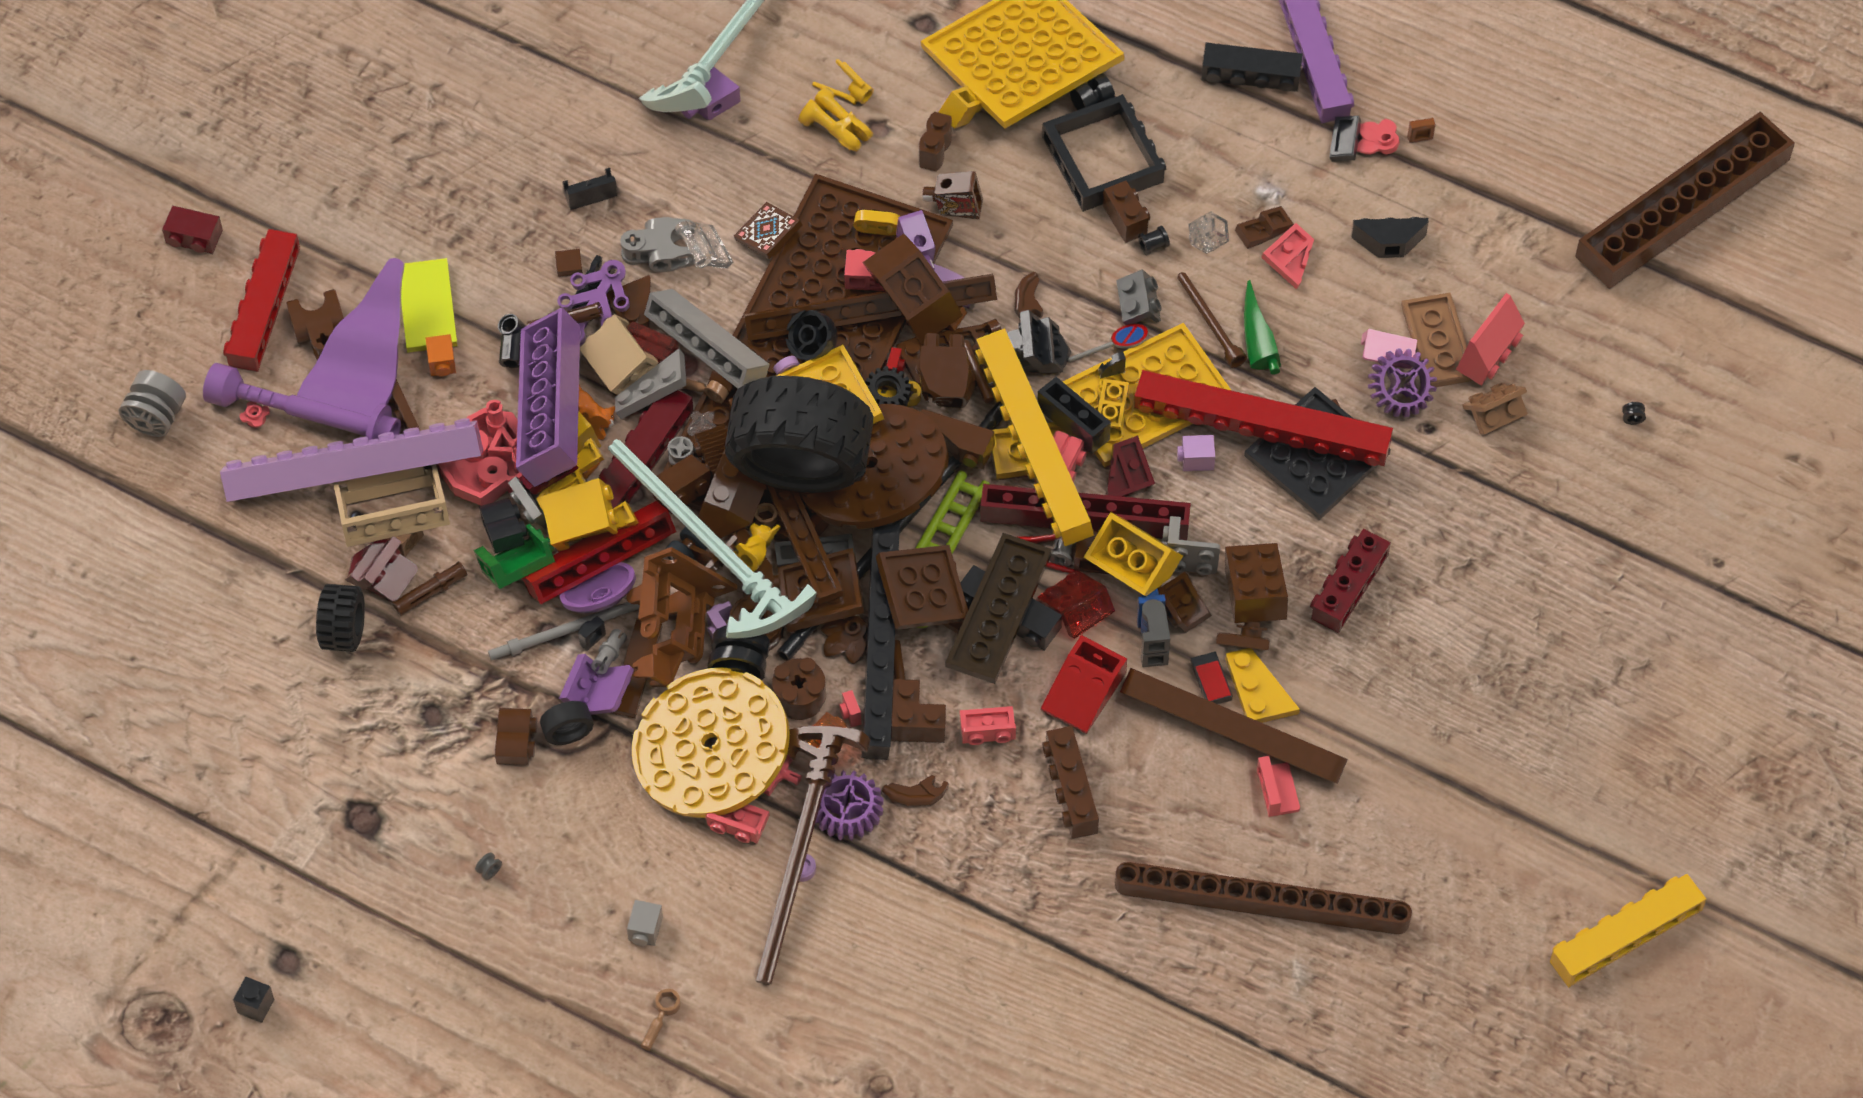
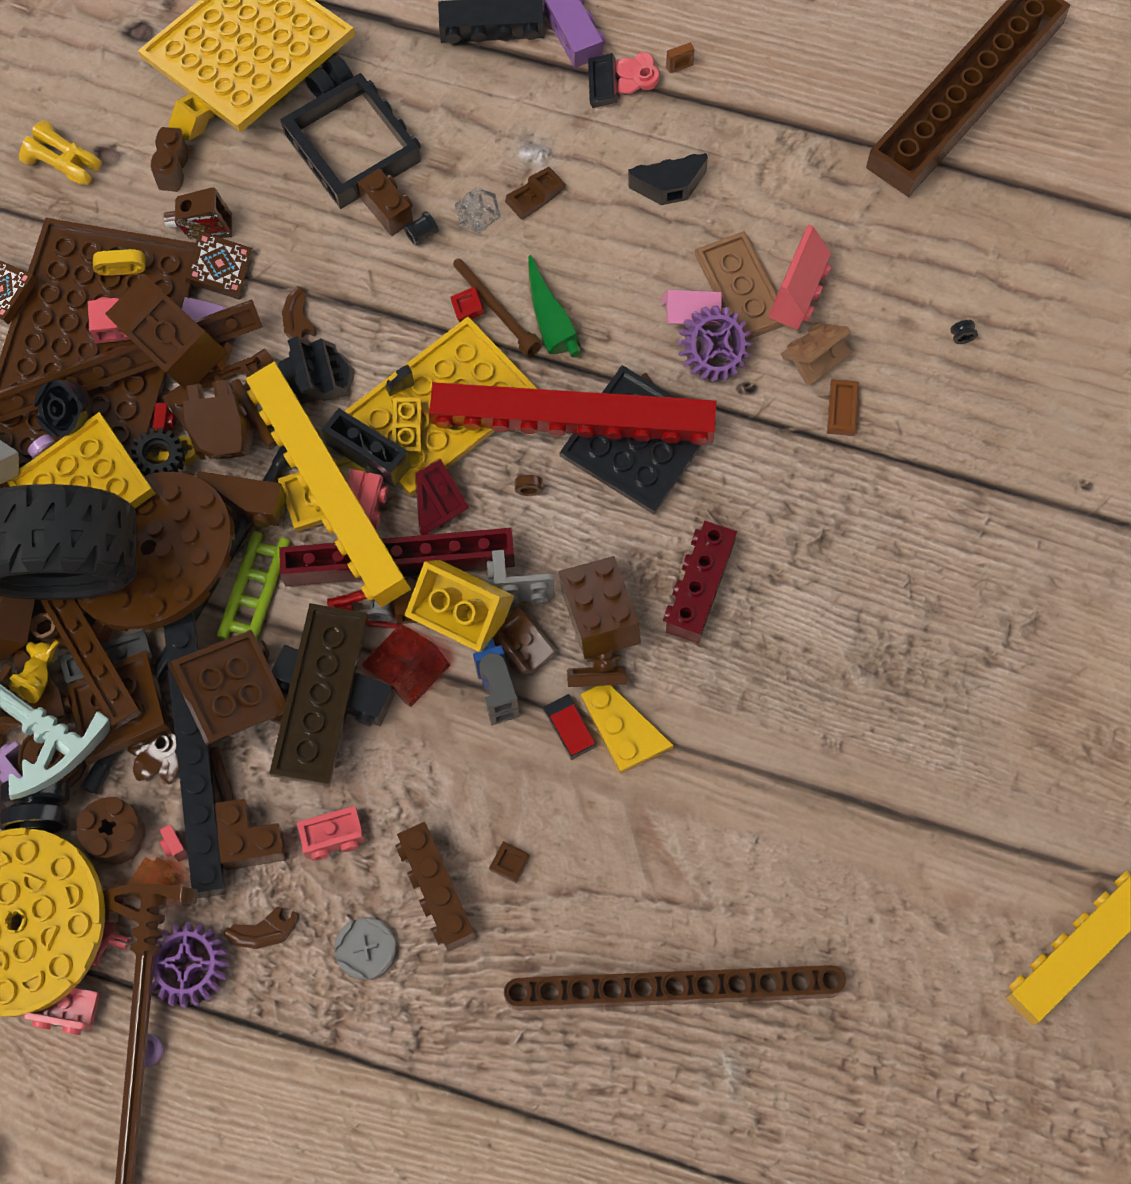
camera: 10 degrees left, 10 degrees up
yellow plant [812,59,874,105] -> none
medium lavender torso [896,210,935,271] -> none
red slope [1041,635,1127,734] -> none
piece [1068,324,1149,362] -> none
dark grey bracket [1116,269,1162,325] -> none
reddish brown beam [1120,668,1348,784] -> none
lavender brick [1177,435,1215,471] -> none
coral panel [1257,756,1300,817] -> none
coral wing [1261,223,1314,289] -> none
none -> reddish brown tile [185,231,252,299]
none -> light grey tile [335,917,396,980]
none -> red plate [450,286,486,322]
none -> reddish brown tile [489,841,530,884]
none -> reddish brown tile [514,475,543,496]
none -> dark orange tile [827,379,859,436]

